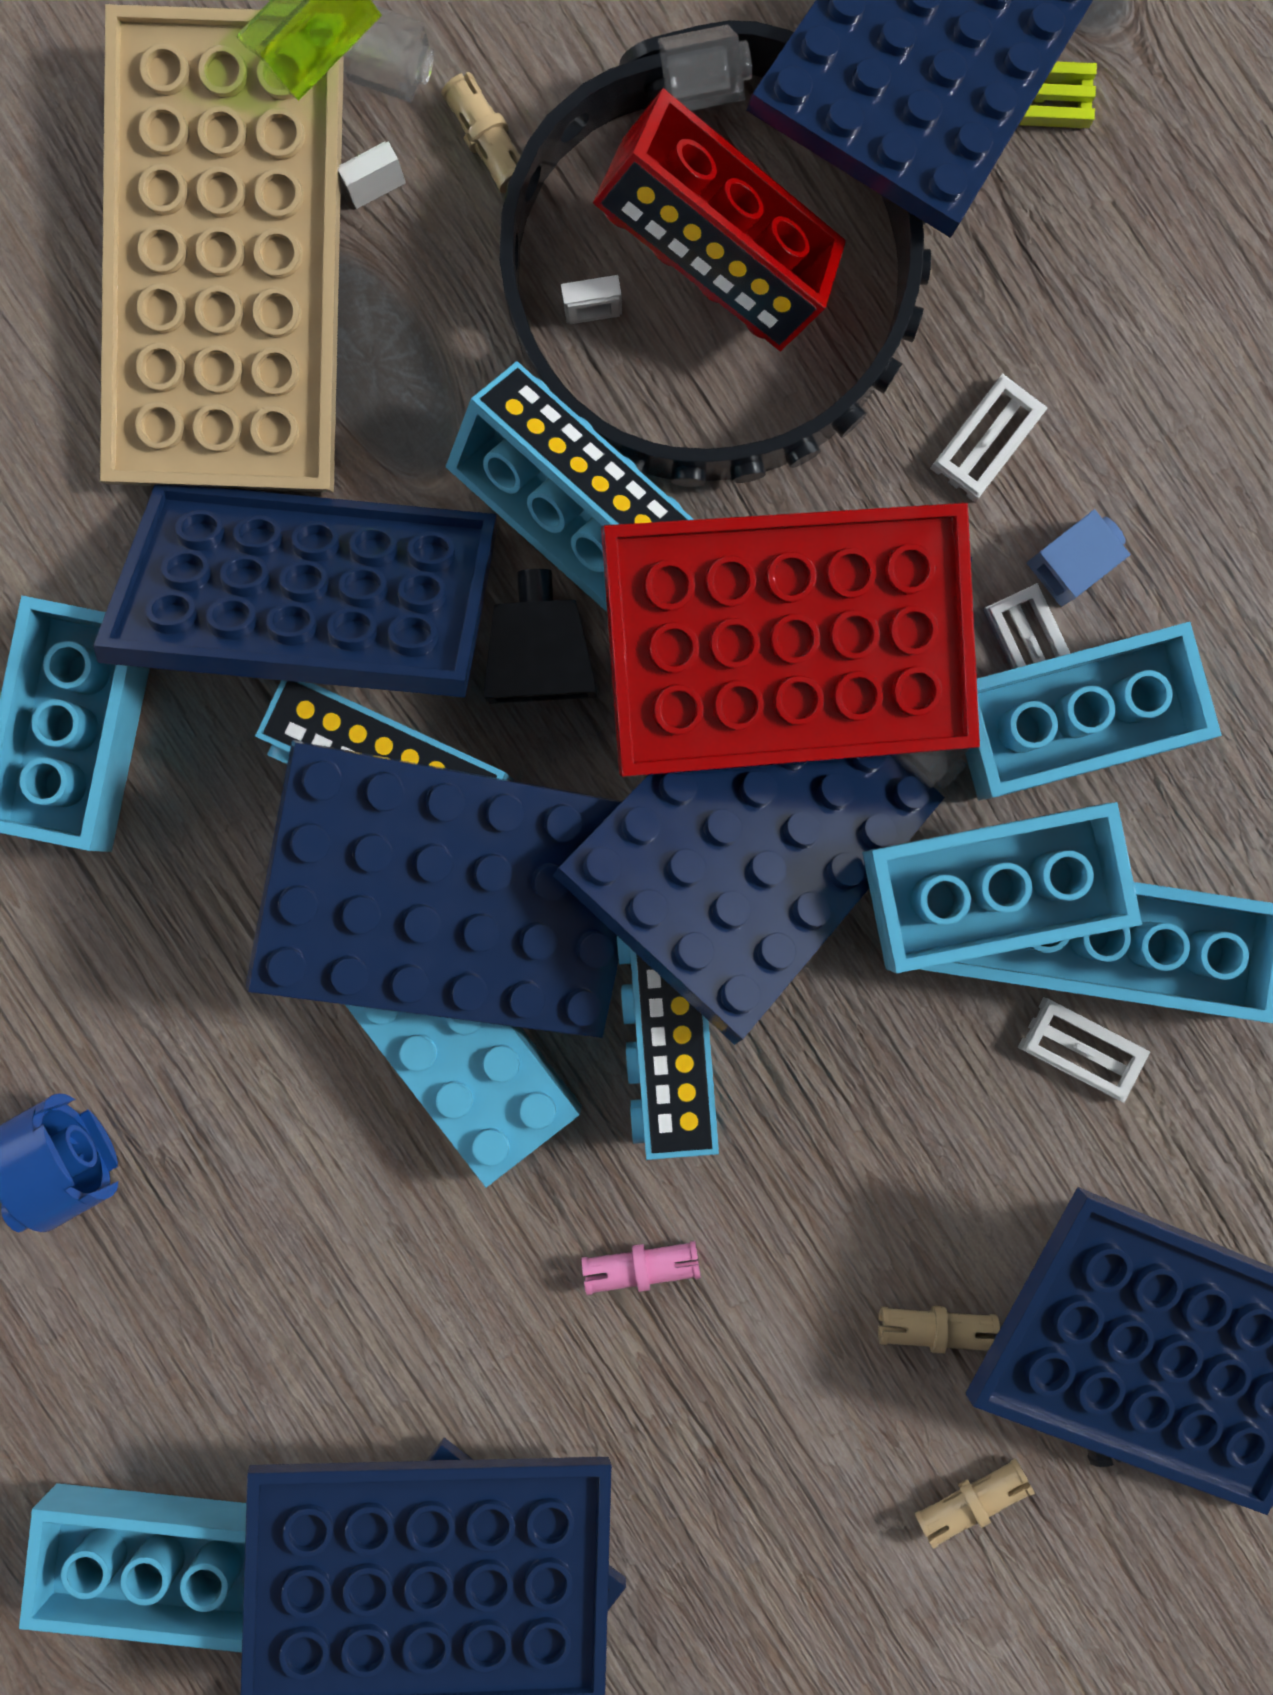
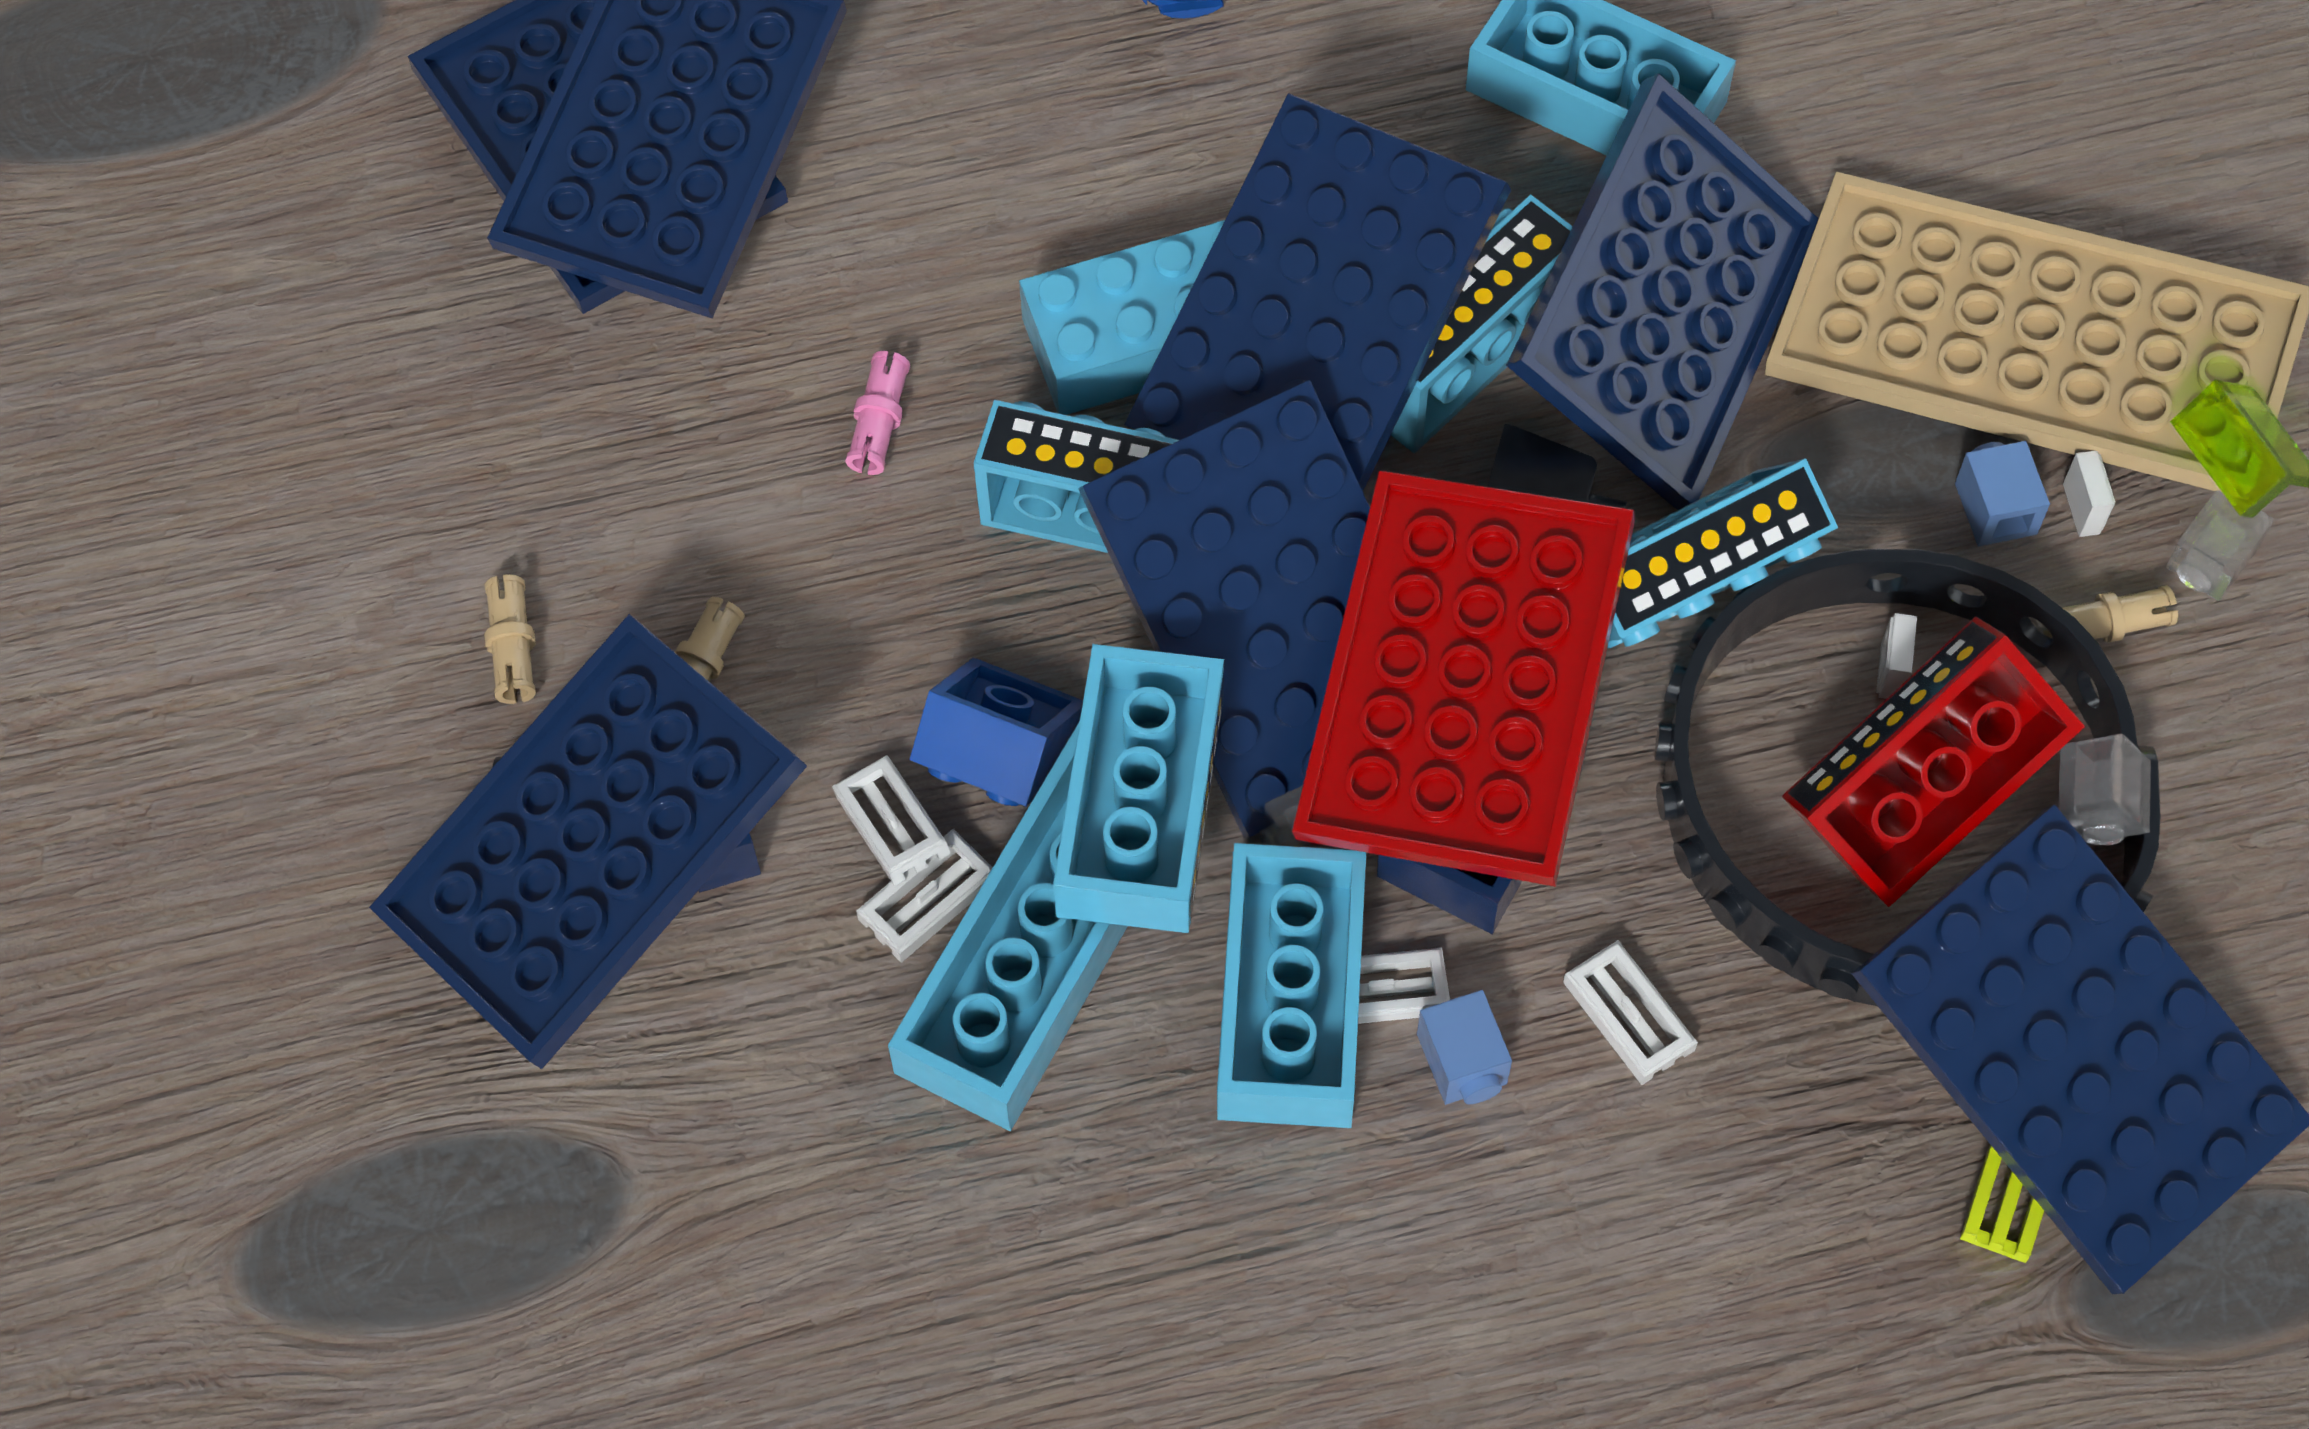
camera: 105 degrees right, 25 degrees down
none -> white tile [832,755,951,886]
none -> blue slope [909,657,1083,807]
none -> medium blue brick [1955,441,2050,547]

